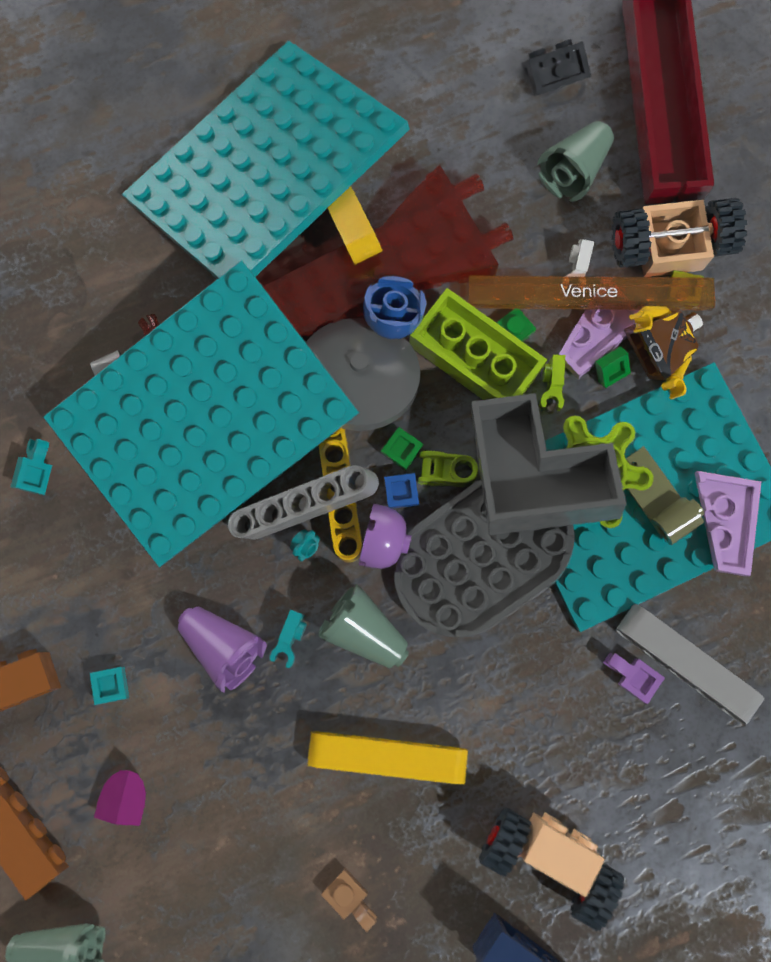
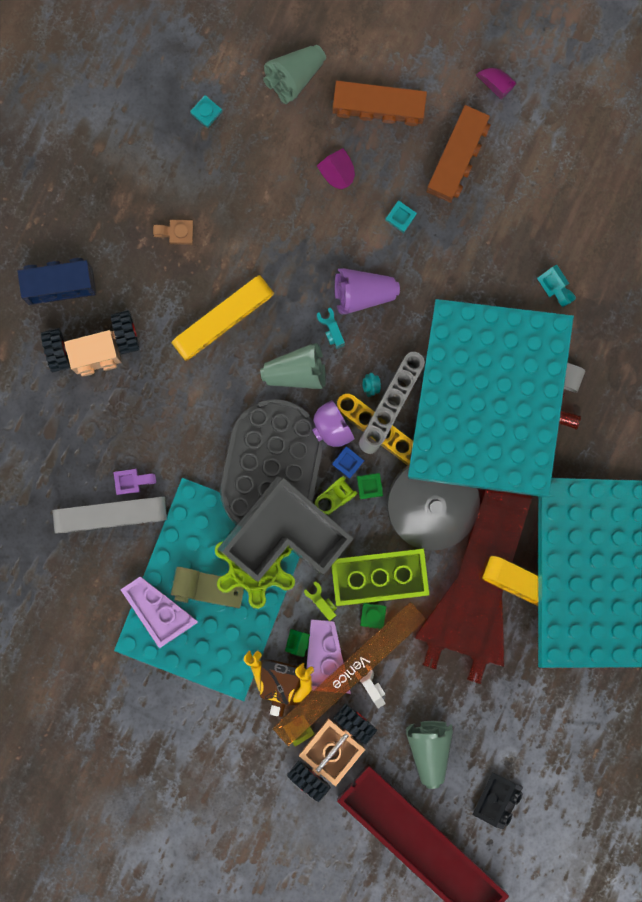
camera: 135 degrees right, 5 degrees up
blue cylinder [363,276,427,340] -> none

